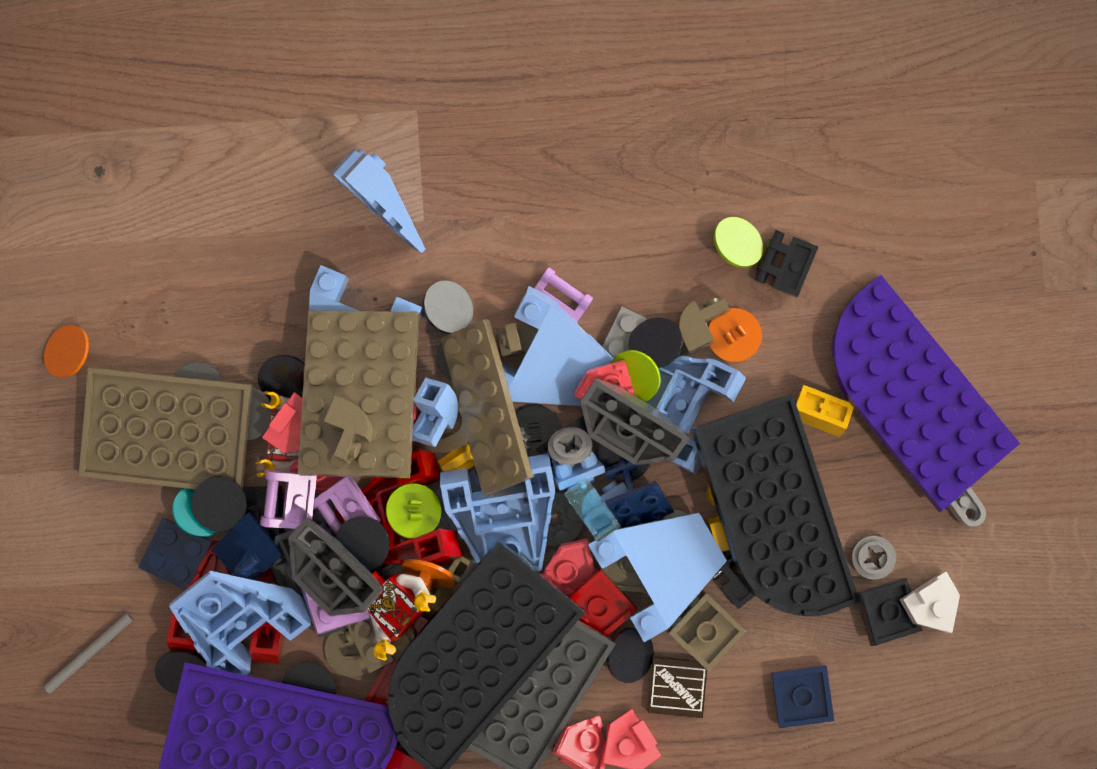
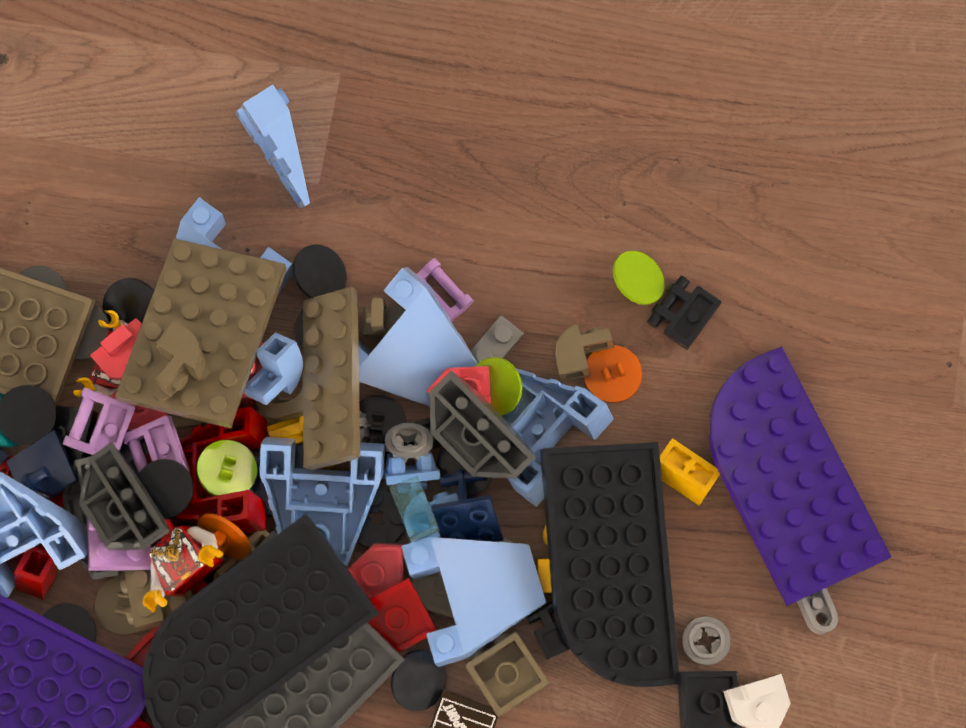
camera: 15 degrees right, 10 degrees down
black piece [629,318,683,368] -> none

